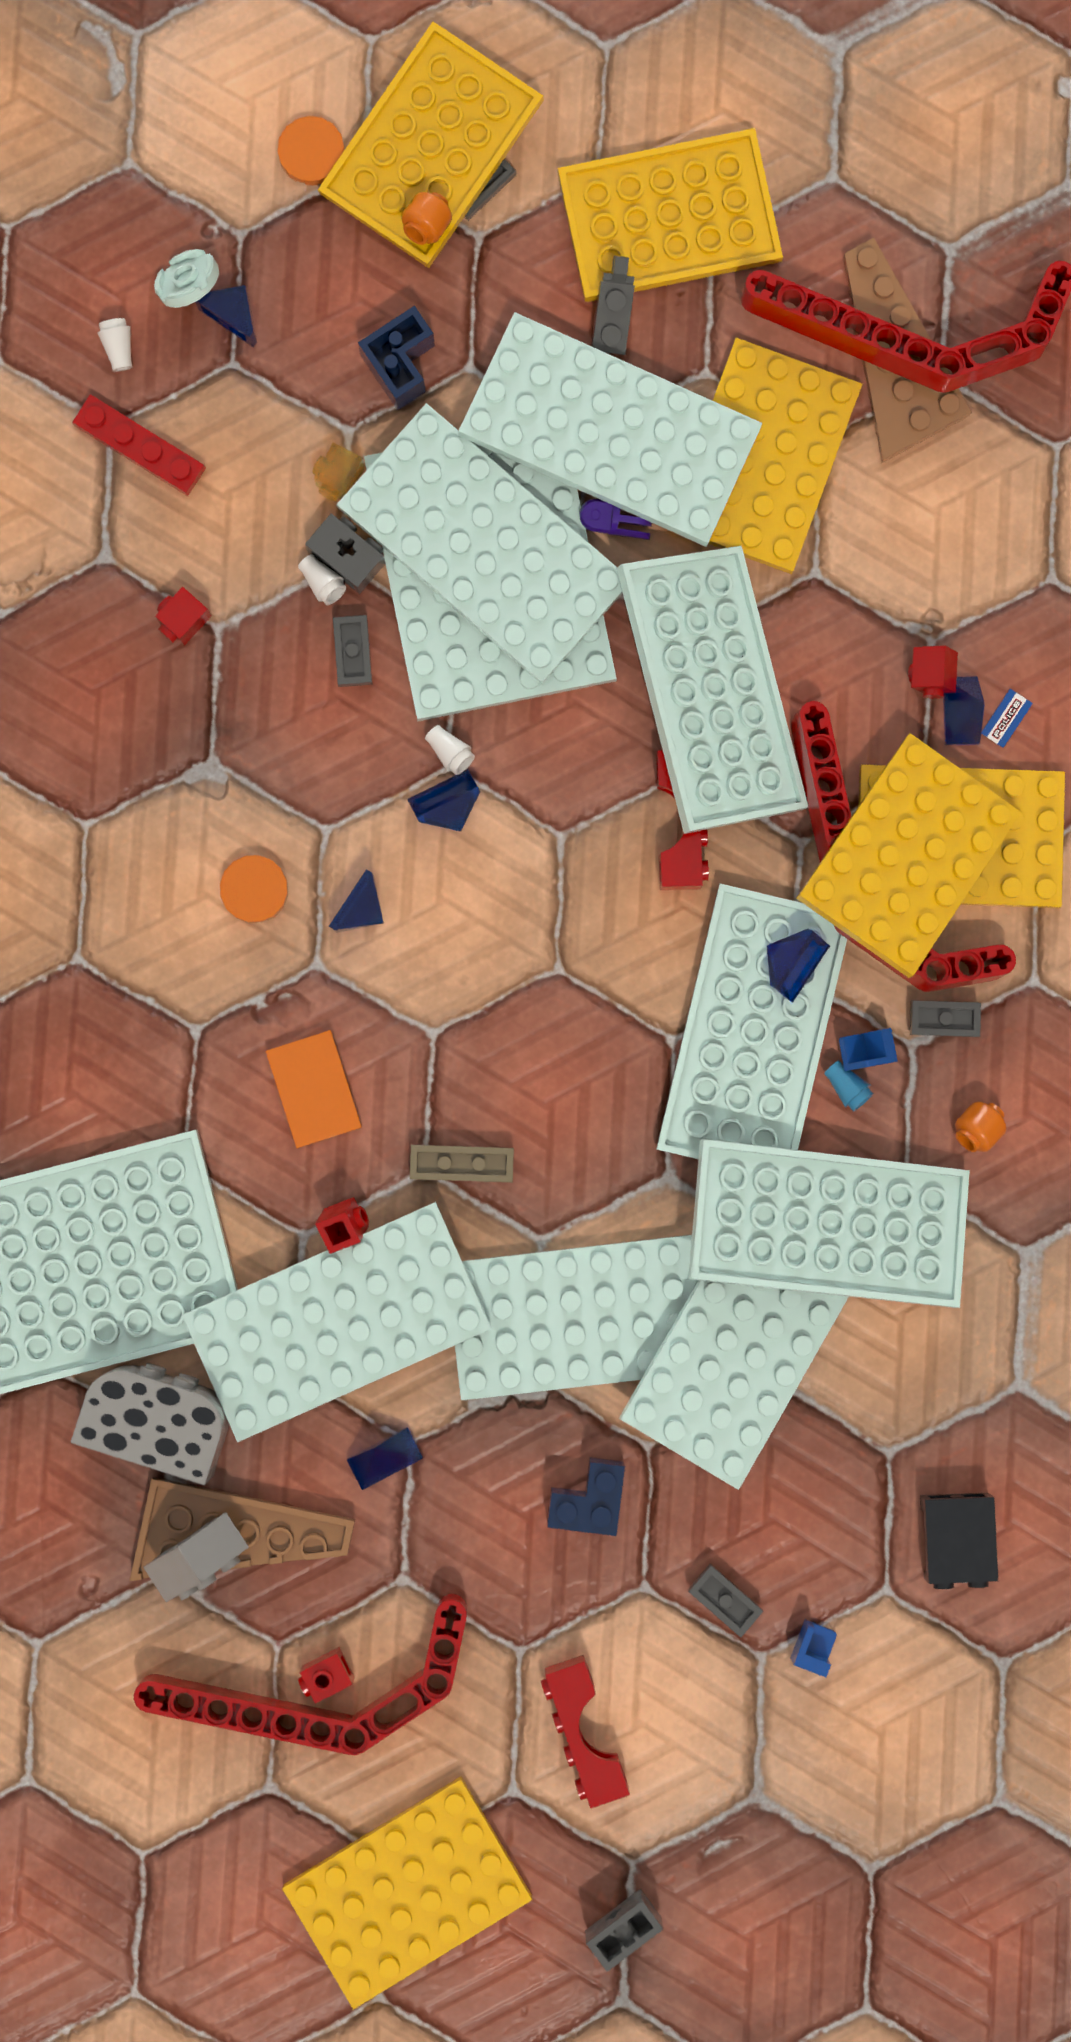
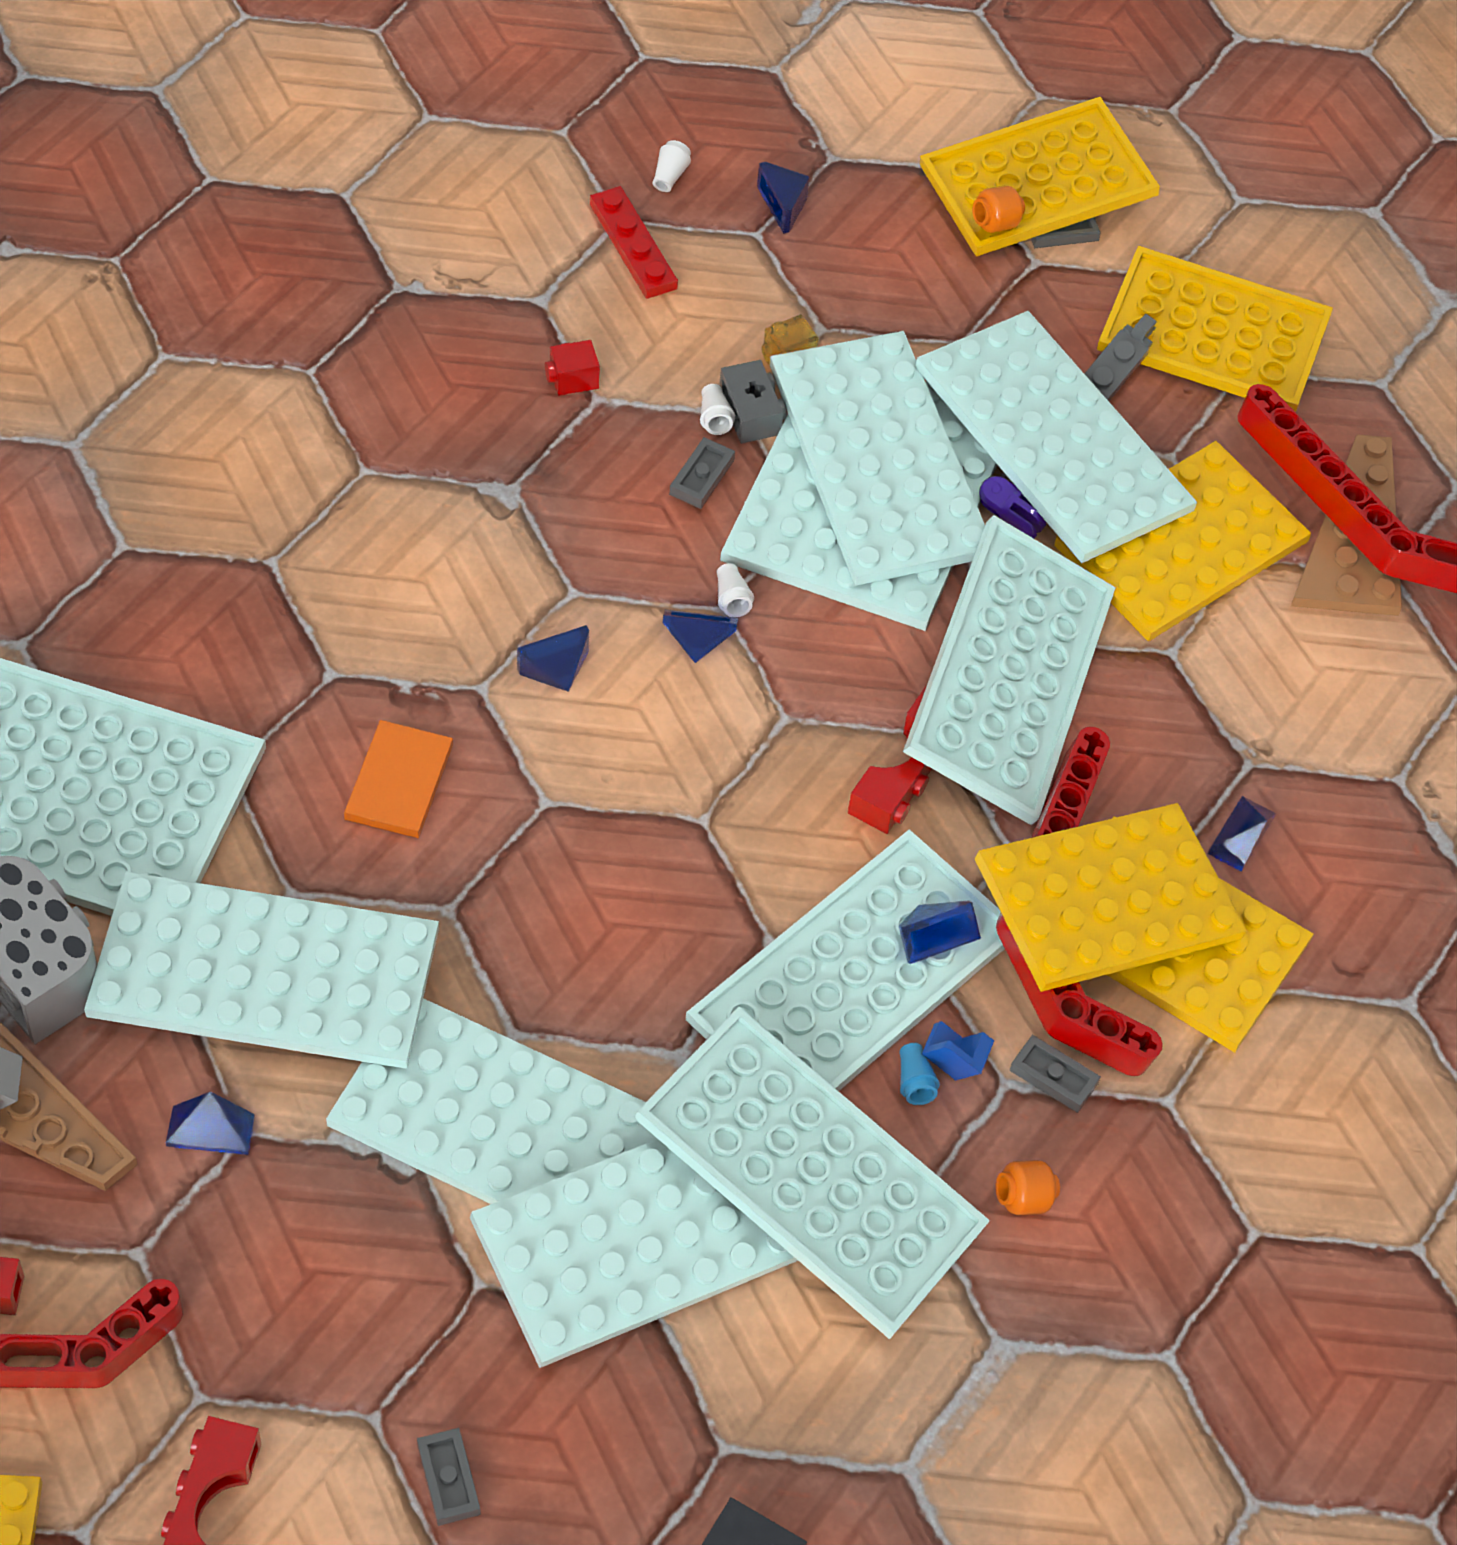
camera: 30 degrees right, 30 degrees down
light aqua tile [154,249,219,308] -> none
orange tile [220,855,288,923] -> none
orange tile [277,116,345,186] -> none
red brick [315,1197,369,1254] -> none
dark blue brick [358,305,435,410] -> none
dark tan plate [410,1145,514,1183] -> none
dark blue brick [547,1457,625,1536] -> none
red brick [908,645,958,699] -> none
sticker [981,689,1033,748] -> none

